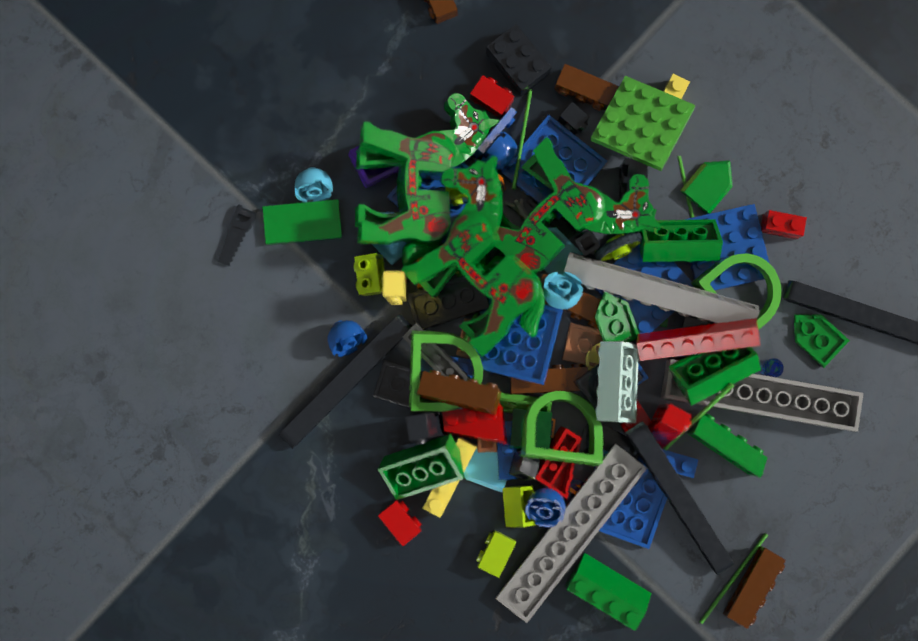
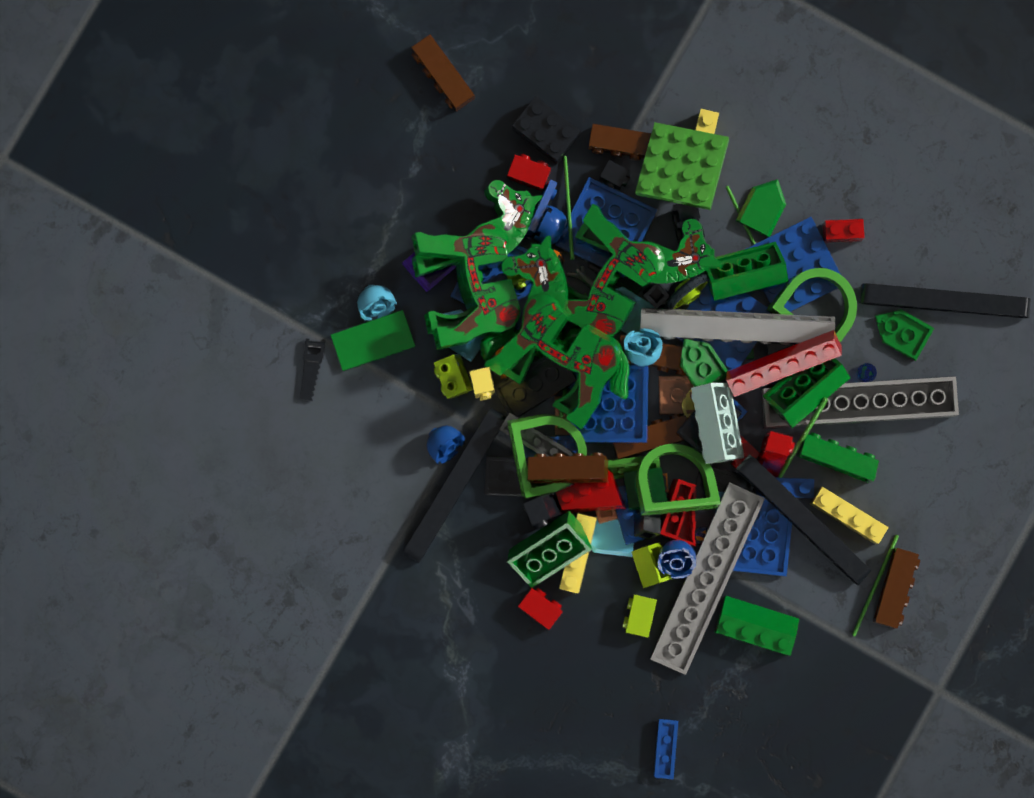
camera: 10 degrees left, 0 degrees up
none -> light yellow brick [810,487,889,545]

